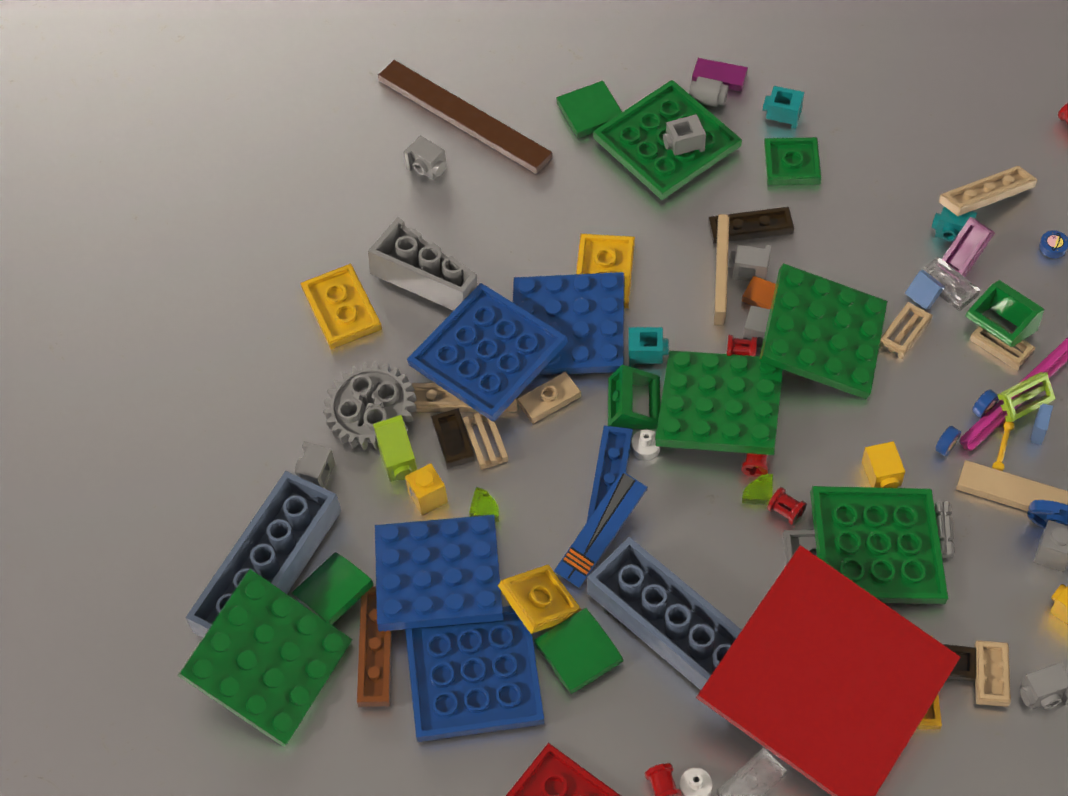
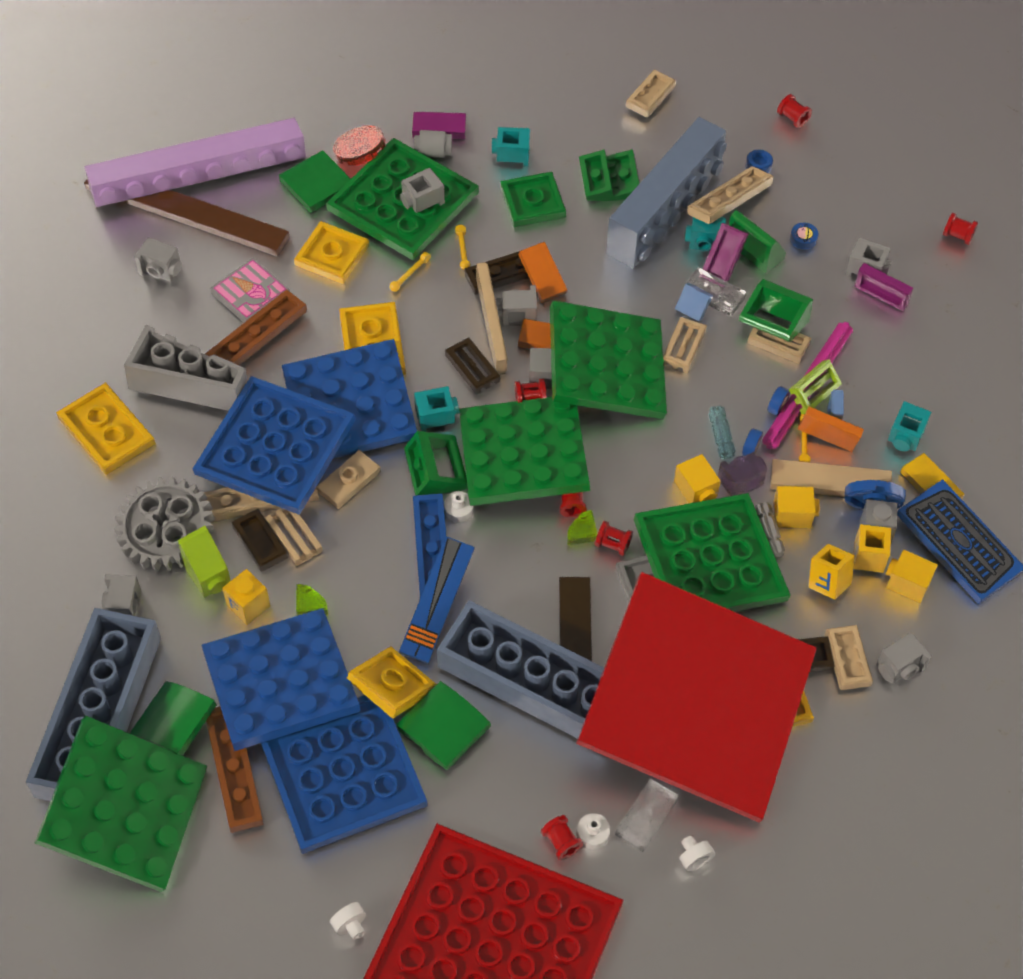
camera: 20 degrees left, 0 degrees up
none -> lavender brick [84,117,306,207]
none -> dark orange plate [205,289,307,366]
none -> tile [210,258,290,323]
none -> yellow tile [294,221,369,284]
none -> clear red tile [333,125,386,166]
none -> yellow hinge [389,251,431,292]
none -> dark brown tile [445,337,500,395]
none -> yellow hinge [455,224,471,270]
none -> orange tile [518,242,568,303]
none -> dark brown tile [559,577,592,661]
none -> green slope [579,149,640,201]
none -> sand blue brick [606,117,727,269]
none -> tan plate [626,69,676,118]
none -> clear light blue axle [709,405,736,459]
none -> clear purple brick [718,452,767,496]
none -> green tile [729,210,786,274]
none -> blue tile [745,150,773,173]
none -> yellow brick [773,486,820,528]
none -> orange tile [798,407,864,452]
none -> yellow brick [809,544,855,600]
none -> yellow brick [853,524,891,573]

